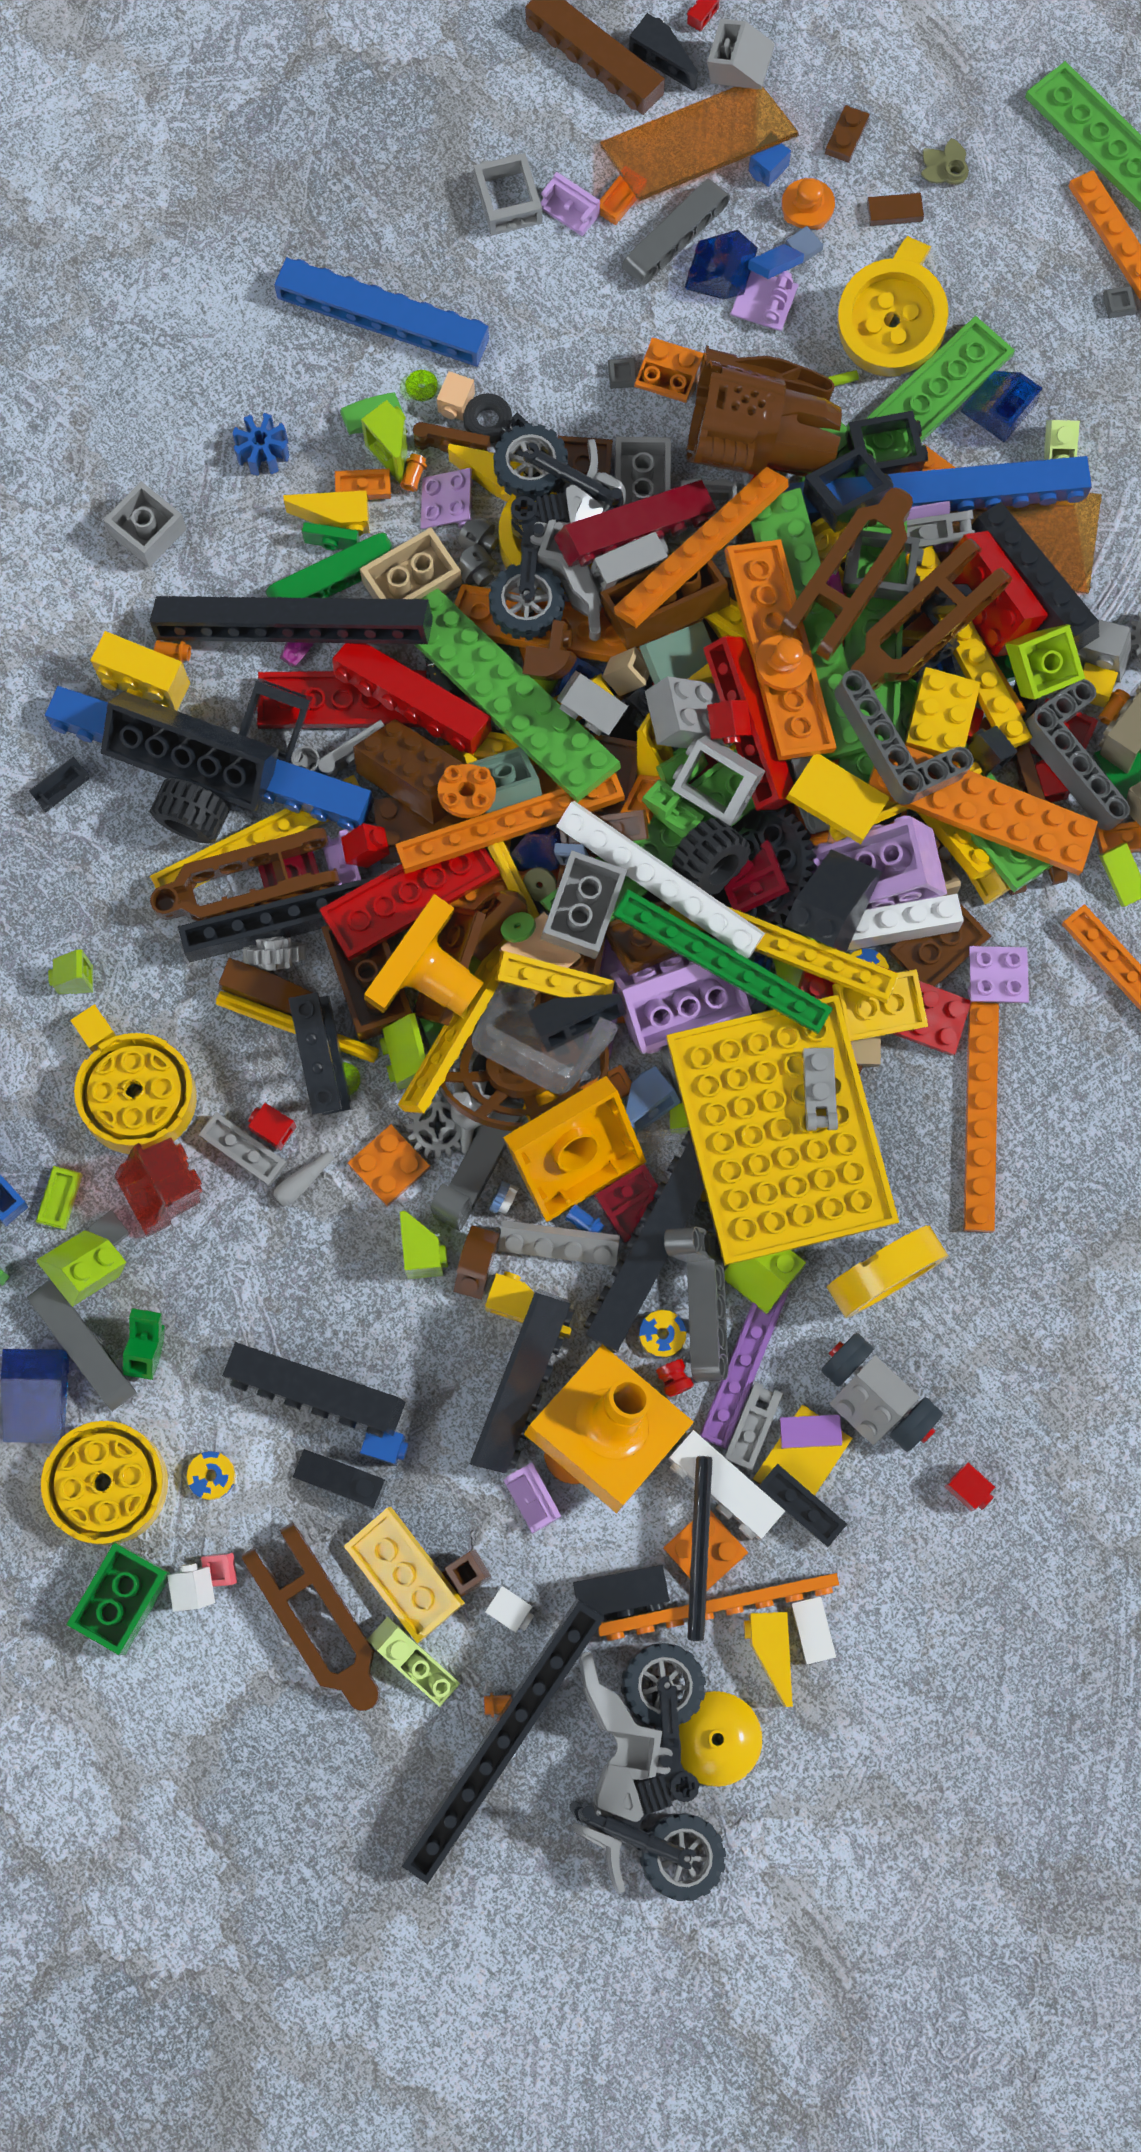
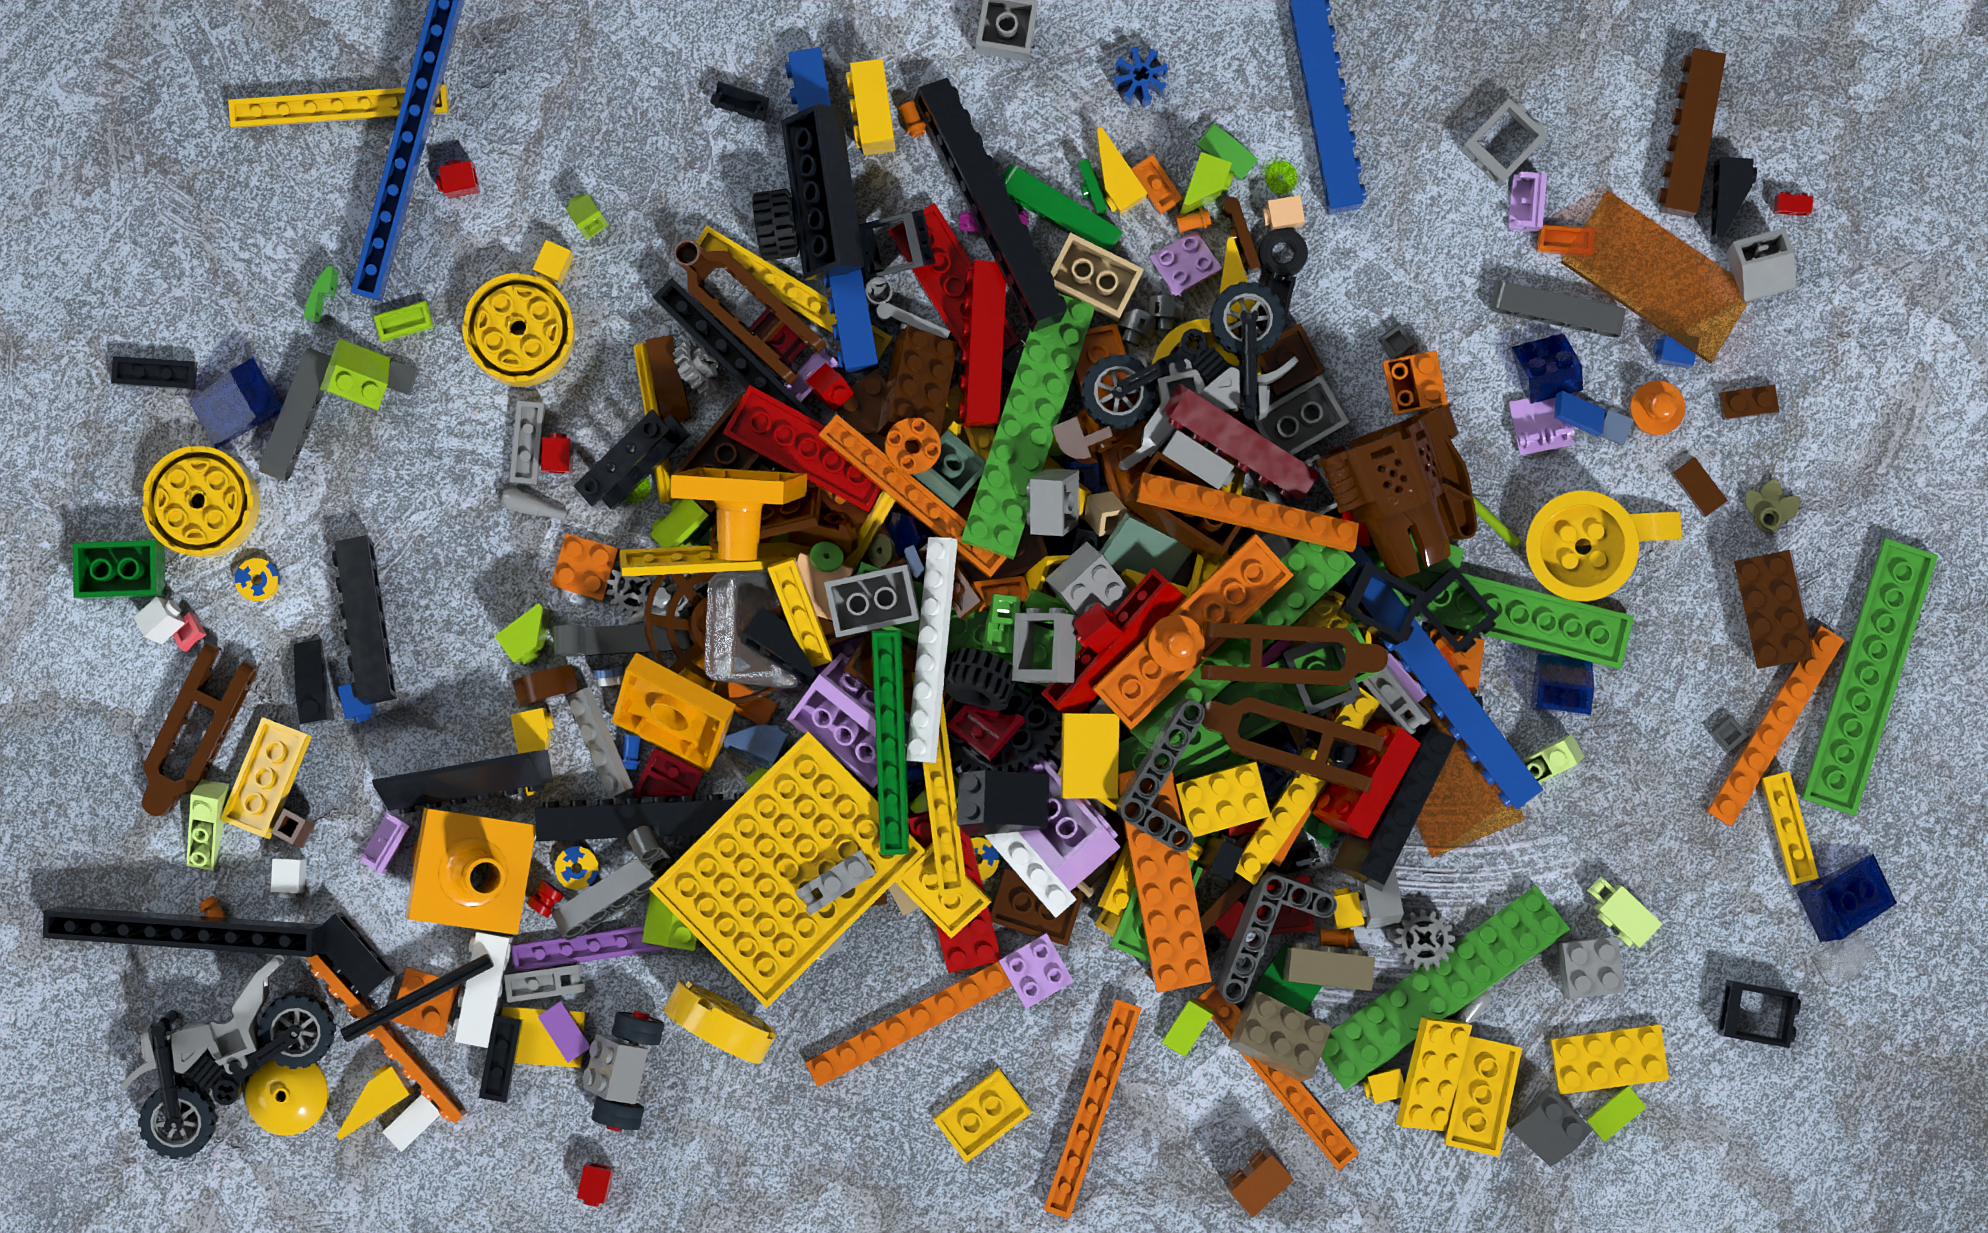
camera: 60 degrees right, 10 degrees up
clear red piece [114,1138,203,1237] -> none
green brick [123,1308,165,1380] -> none
lime slope [1005,624,1085,699] -> none
none -> yellow tile [933,1067,1032,1163]
none -> reddish brown brick [1734,550,1815,669]

